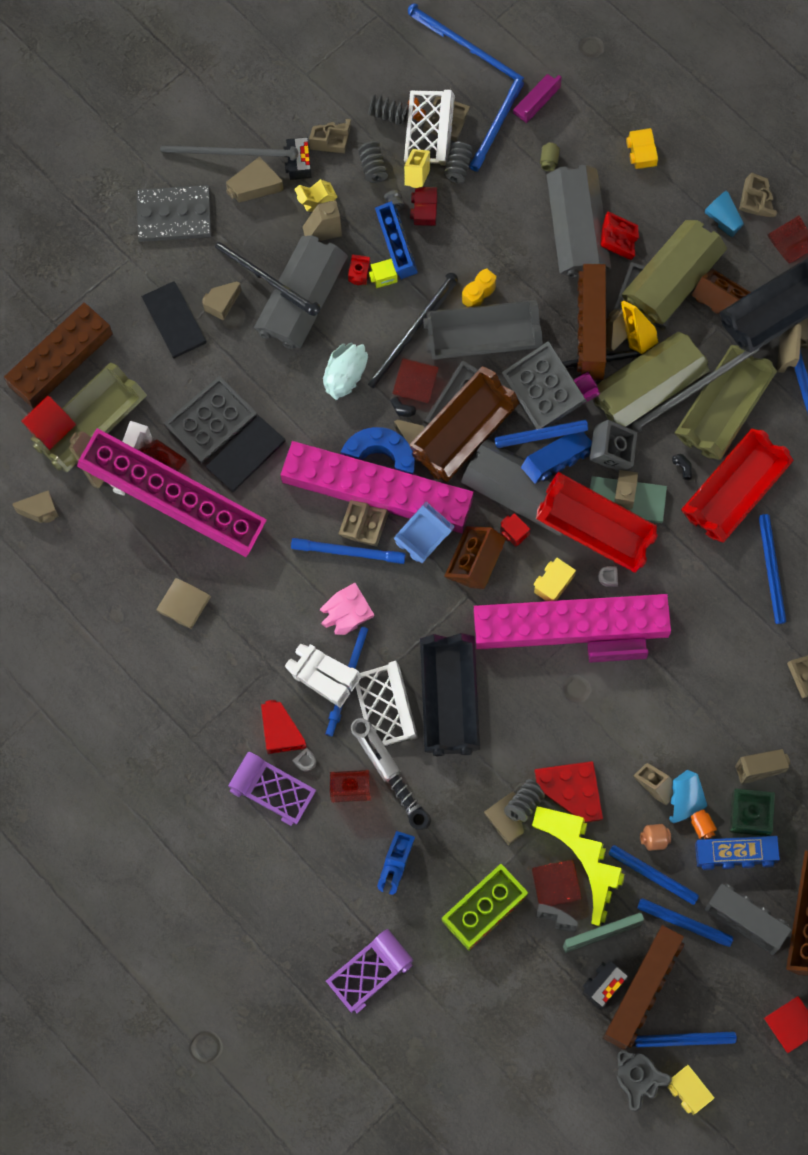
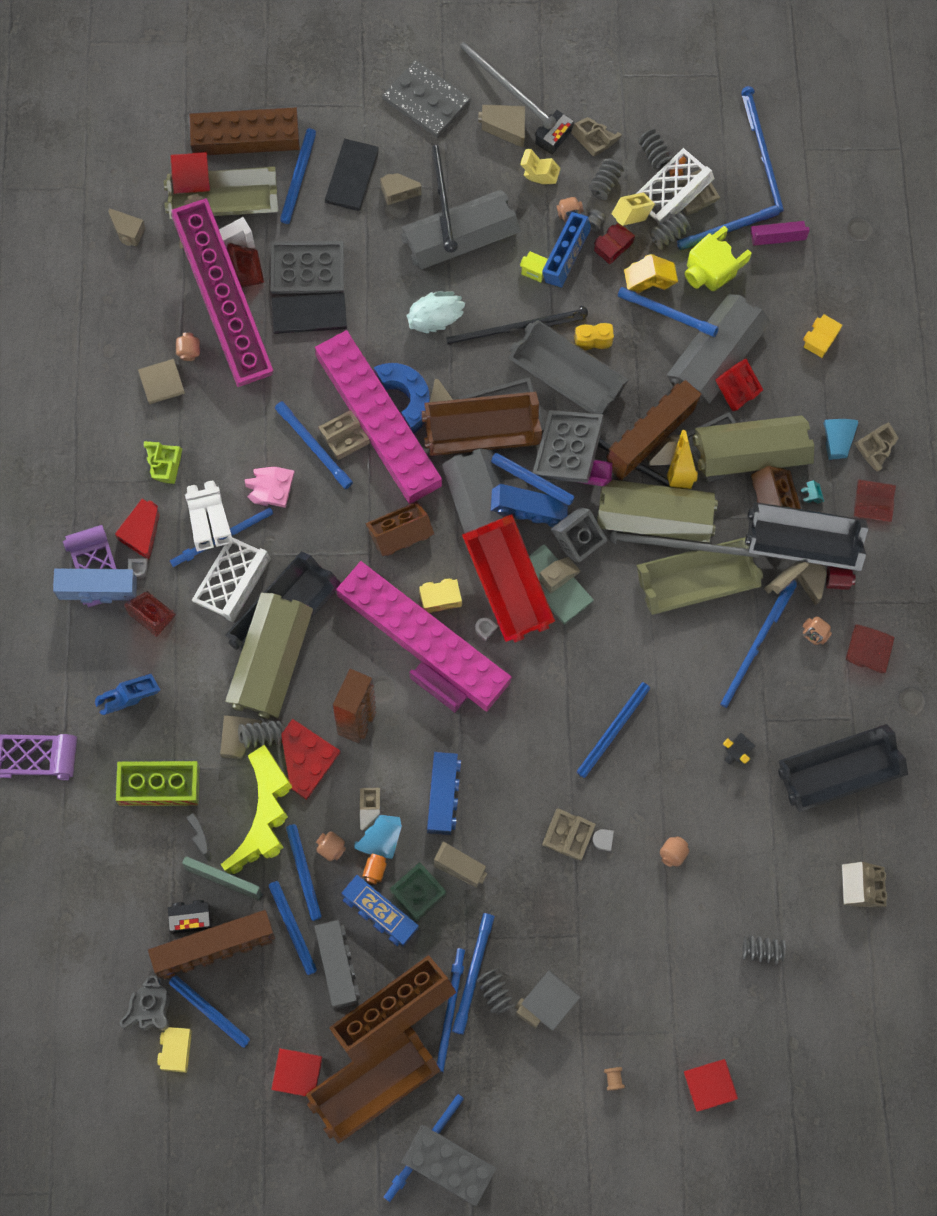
camera: 35 degrees right, 0 degrees up
dark tan slope [302,200,342,241] -> none
red brick [348,254,371,285] -> none
piece [351,718,431,830] -> none
black arm [390,396,416,417] -> none
clear red slope [393,358,439,403] -> none
medium blue panel [394,502,455,563] -> none
red brick [500,513,530,547] -> none
clear red slope [532,860,582,906] -> none
olive brick [540,143,560,171] -> none
black arm [672,454,692,480] -> none
red panel [681,428,794,543] -> none
none -> medium blue brick [53,569,137,603]
none -> lime slope [144,441,182,484]
none -> nougat head [176,333,200,361]
none -> olive panel [225,593,313,720]
none -> blue axle [280,128,316,224]
none -> reddish brown brick [333,669,377,744]
none -> blue brick [427,752,461,835]
none -> nougat head [557,197,584,223]
none -> blue piece [618,287,719,337]
none -> yellow brick [624,254,678,293]
none -> neon yellow piece [684,226,752,291]
none -> teal tile [801,480,824,504]

